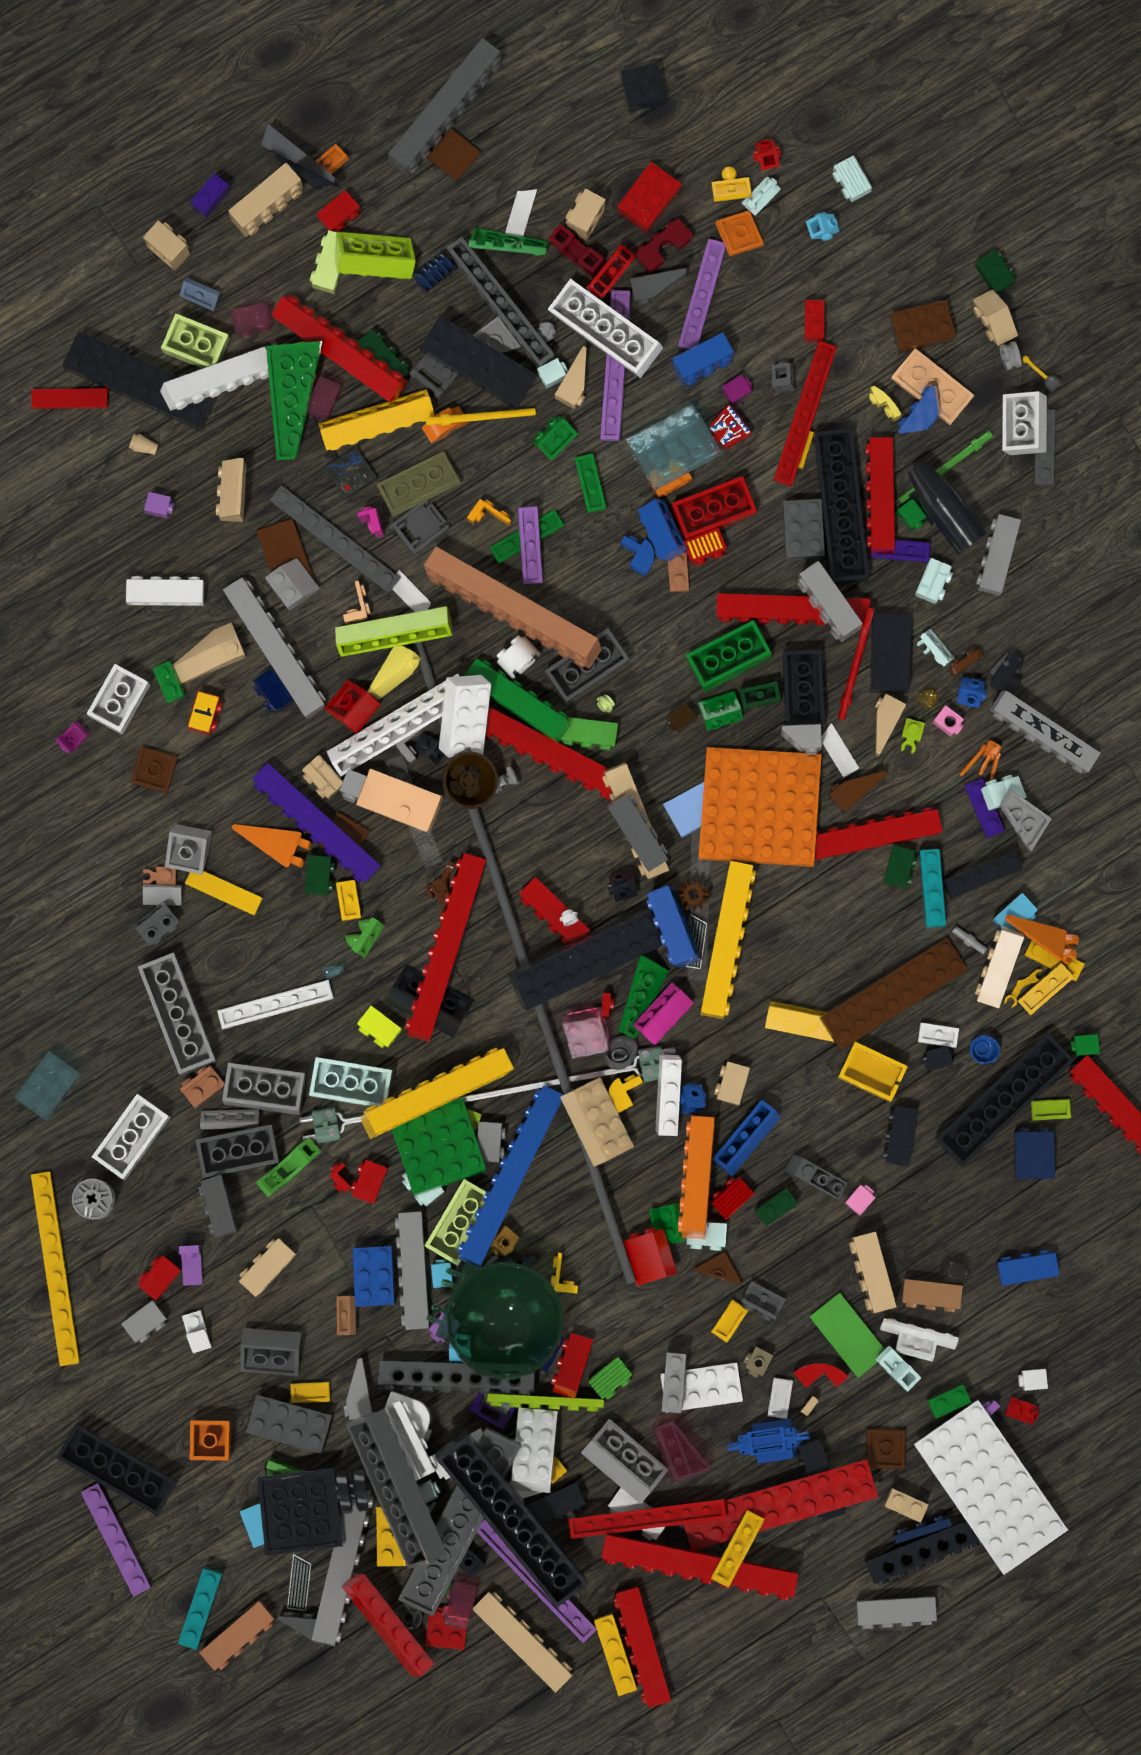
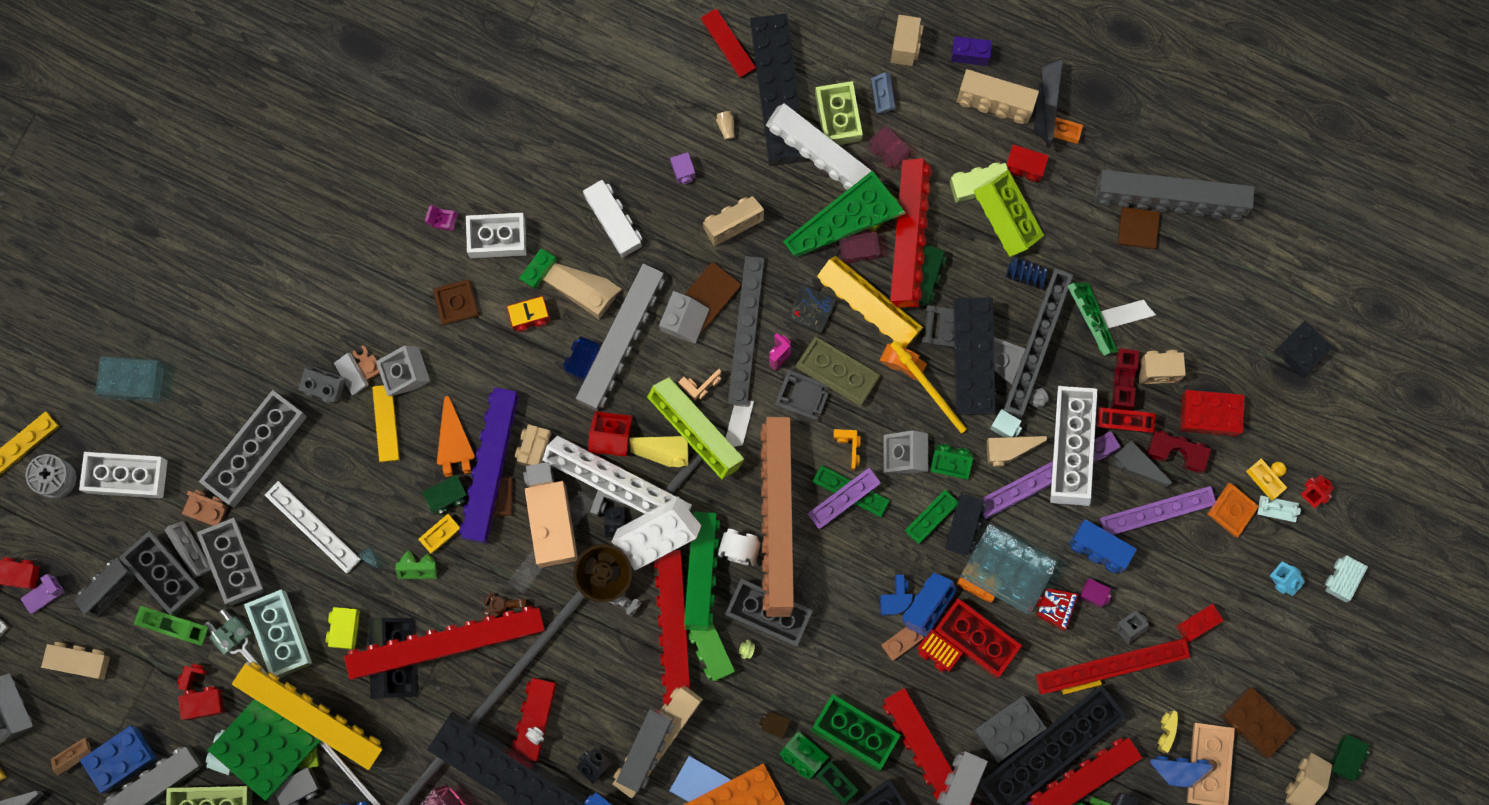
camera: 55 degrees right, 5 degrees down
none -> light grey slope [884,430,928,474]
none -> black brick [945,491,986,556]

